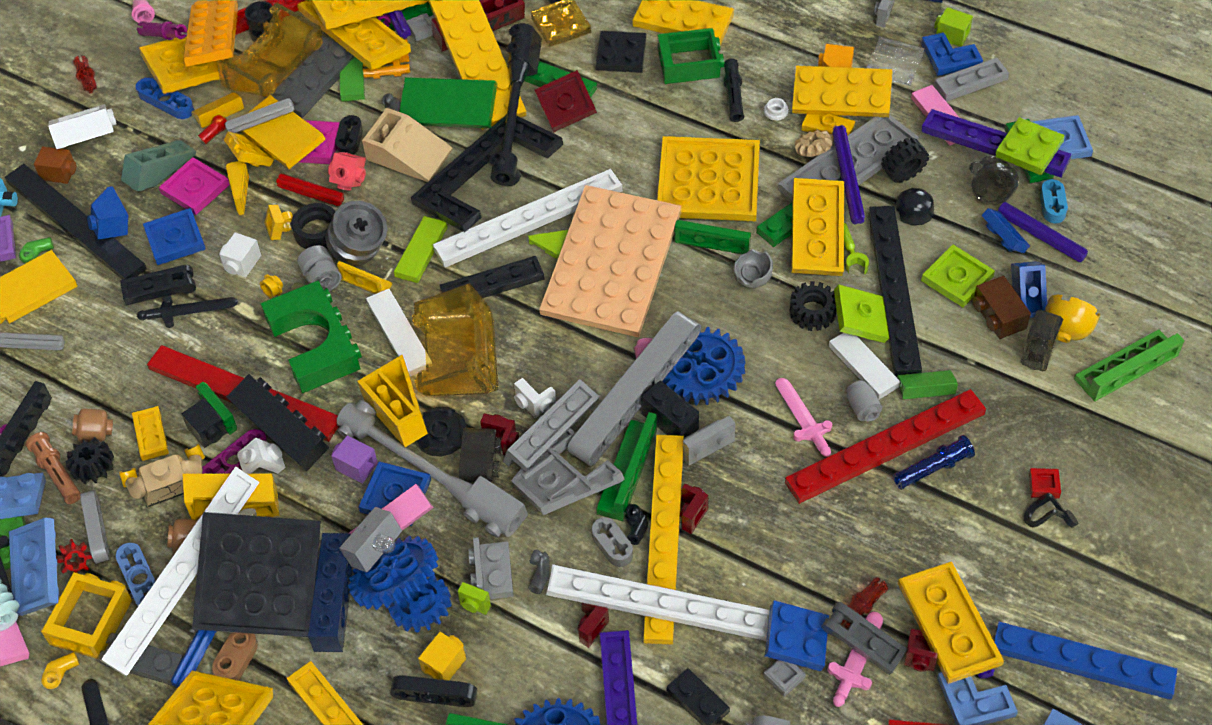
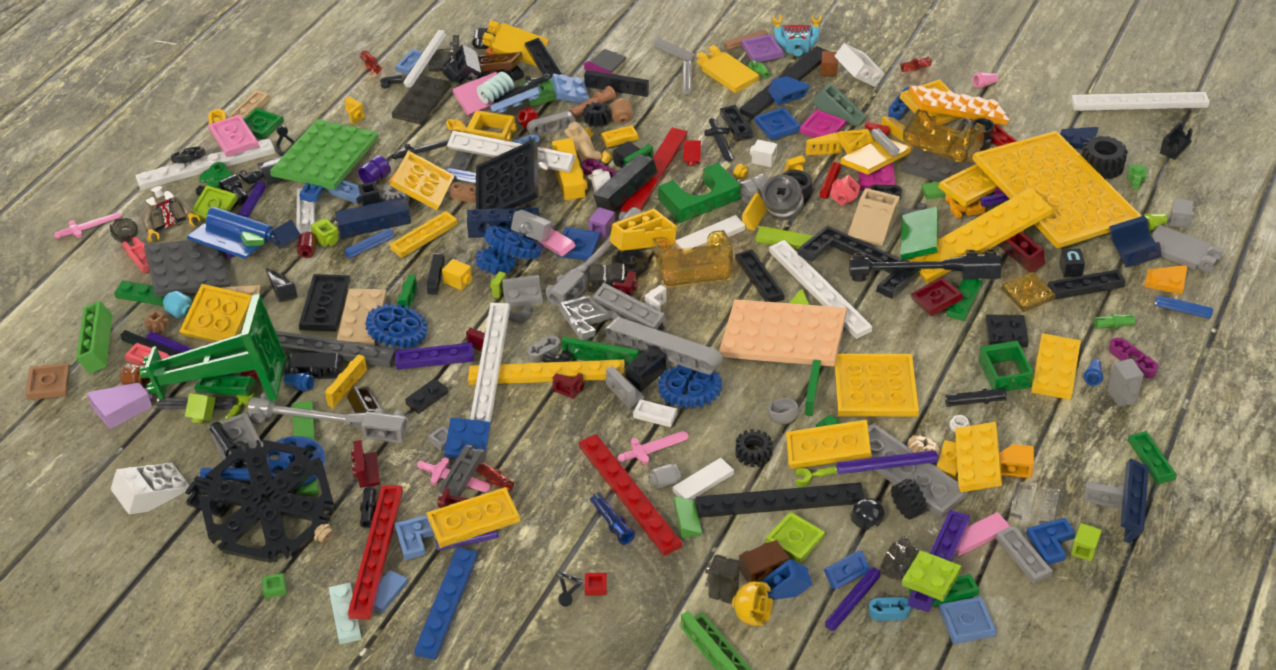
camera: 85 degrees right, 10 degrees down
magenta pin [137,21,188,40] -> none
lime plate [834,284,889,343] -> none
none -> white plate [633,399,677,427]
none -> red slope [683,140,701,166]

